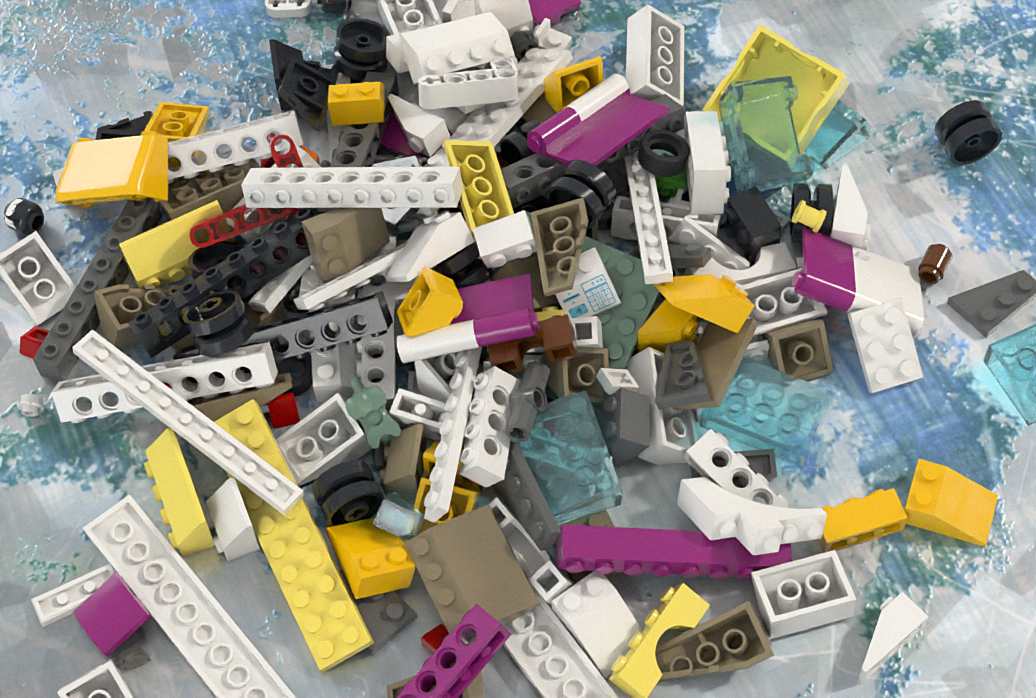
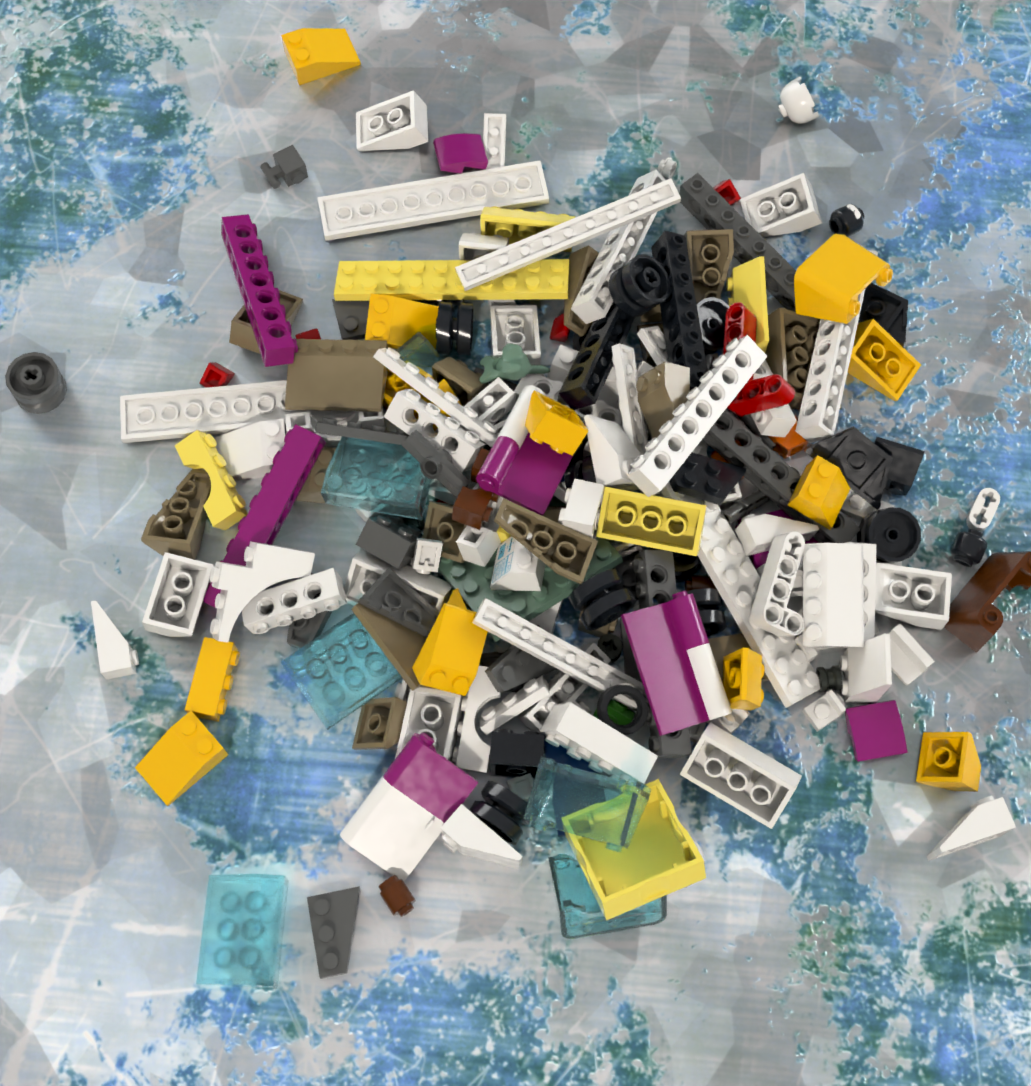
camera: 115 degrees right, 10 degrees up
clear smoke tile [113,643,152,670] -> none
light yellow bush [791,200,827,233] -> none
white plate [847,298,923,393] -> none
black wheel [934,100,1003,165] -> none

